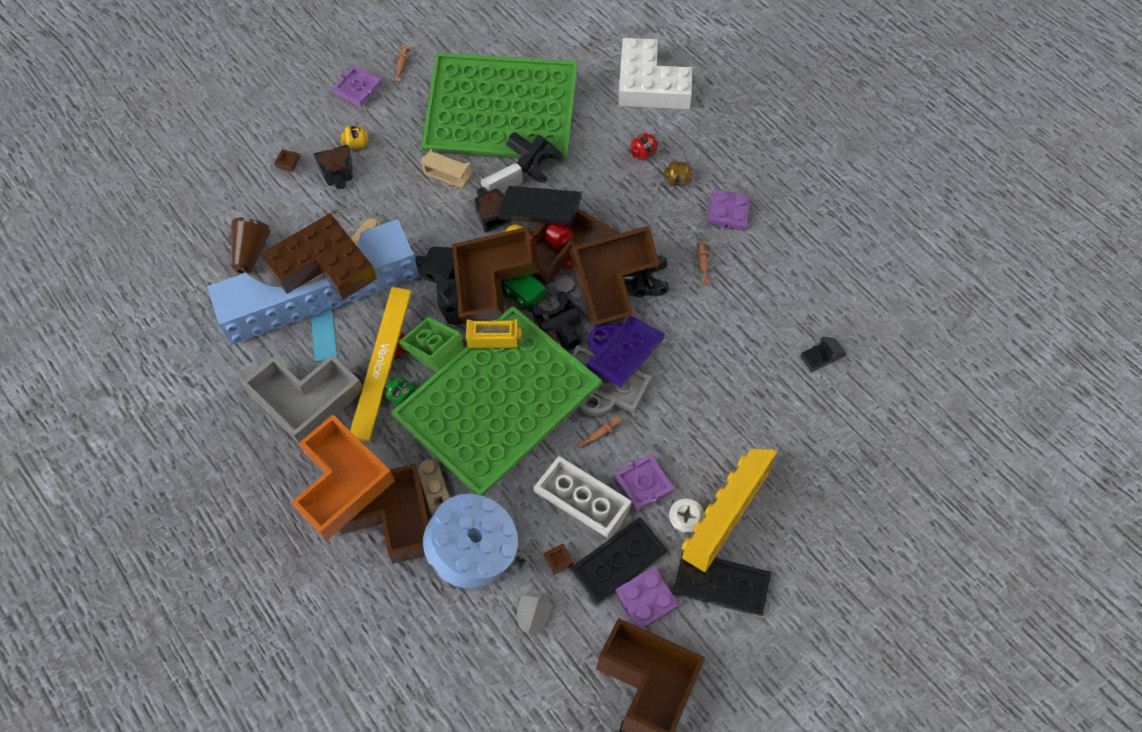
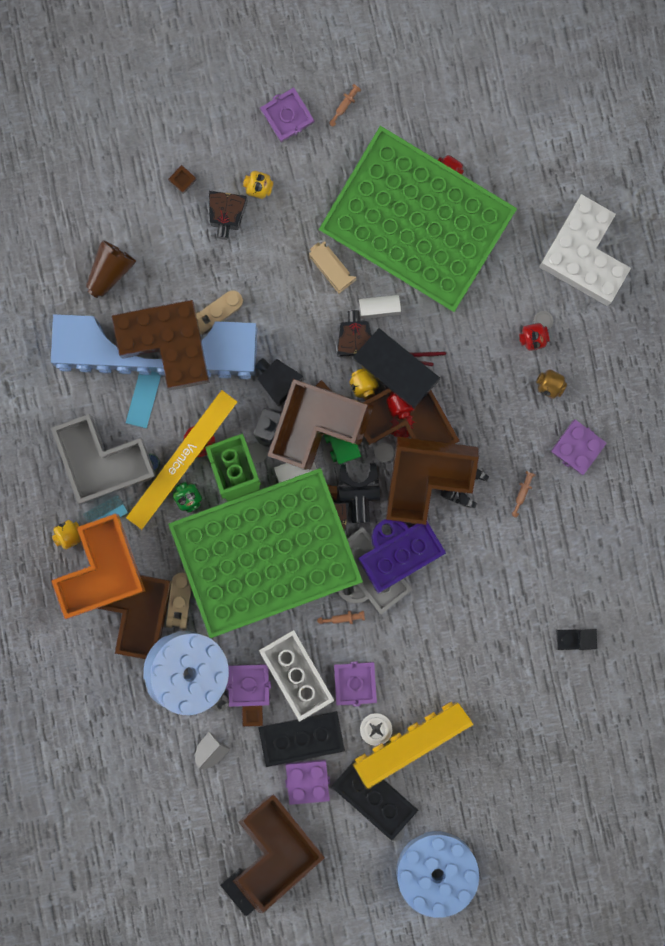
camera: 20 degrees right, 25 degrees up
yellow window [466,319,522,348] -> none
black connector [506,132,564,183] -> none
none -> yellow head [52,520,81,550]
none -> medium lavender plate [226,664,271,707]
none -> light blue brick [396,831,479,918]

